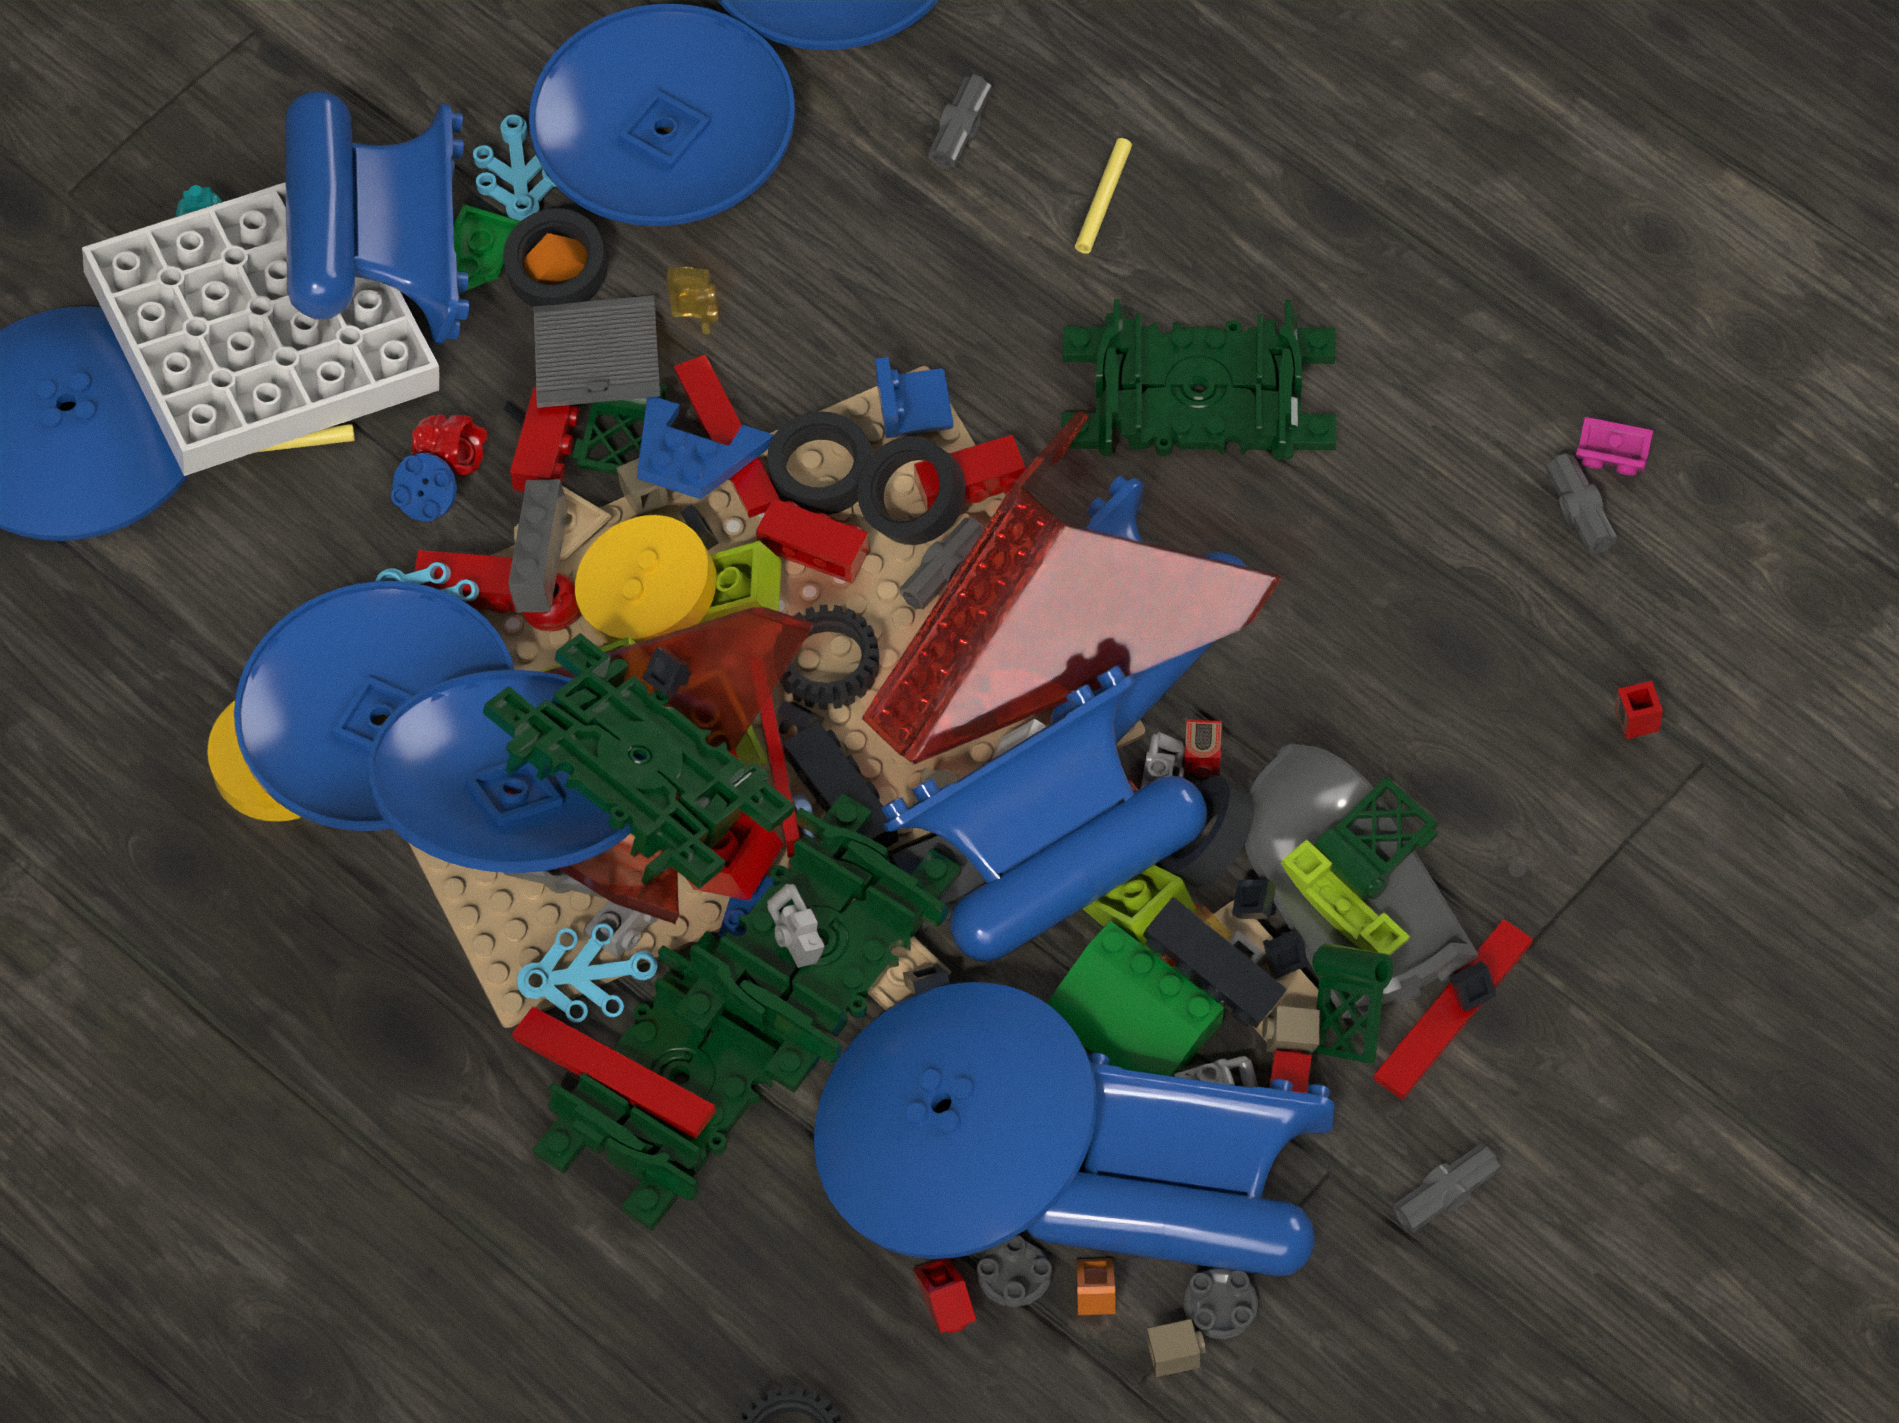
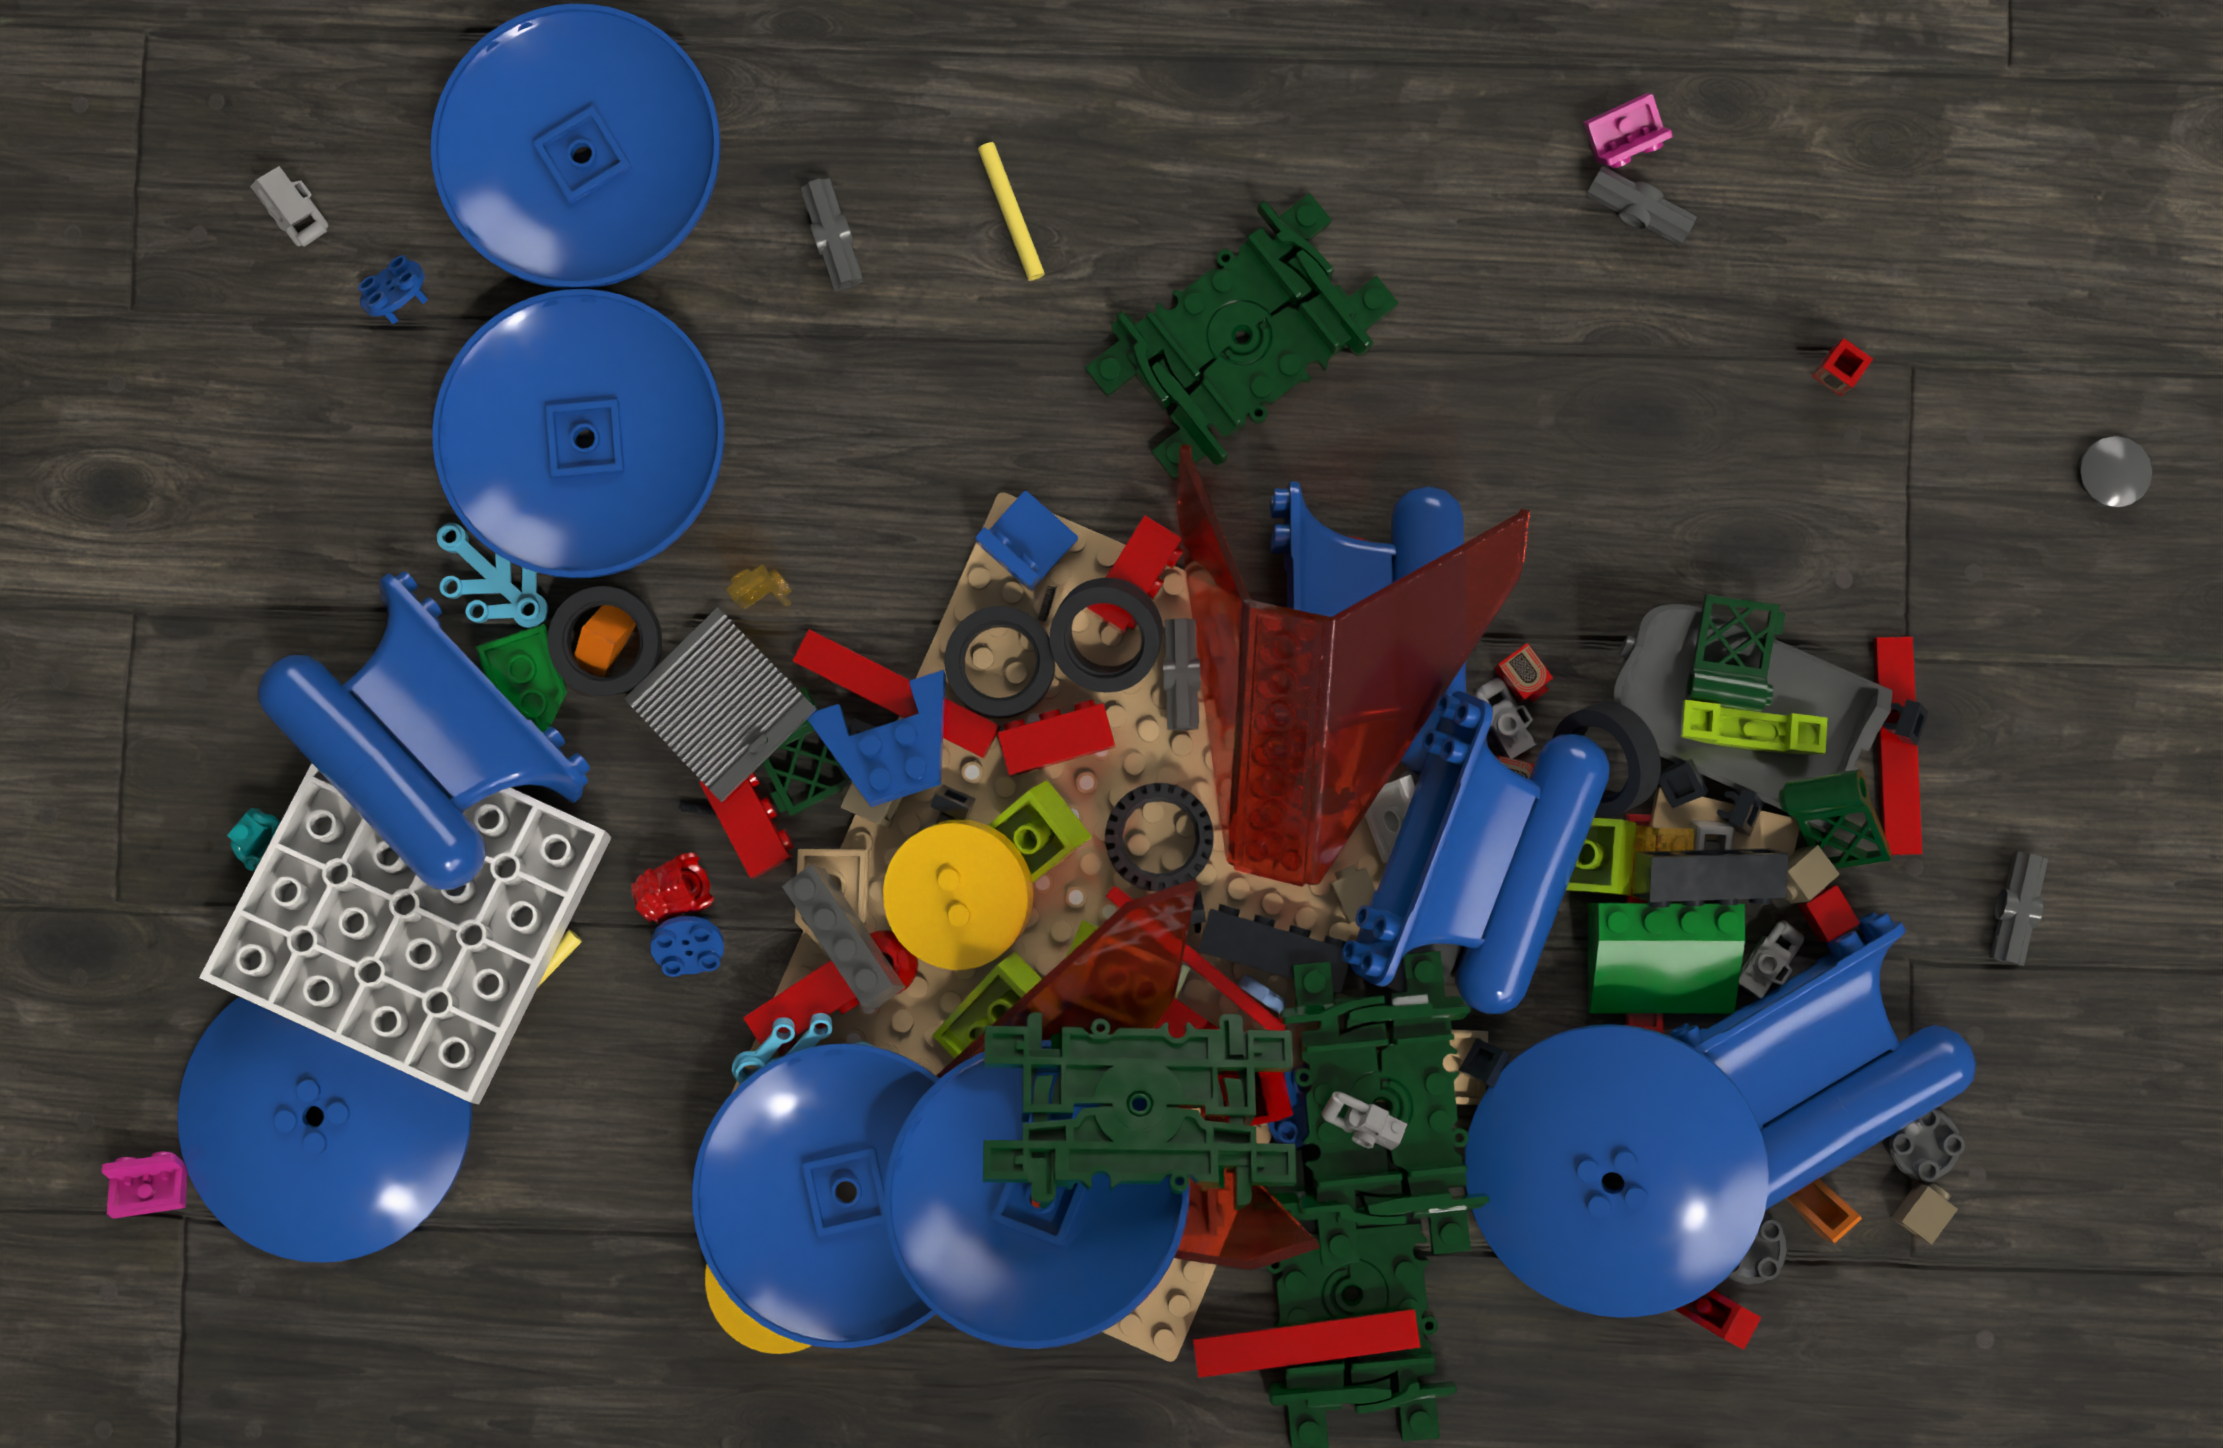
camera: 40 degrees left, 25 degrees up
medium azure plant [517,923,657,1023] -> none
black tile [643,647,692,697] -> none
none -> dark grey dish [2078,436,2152,508]

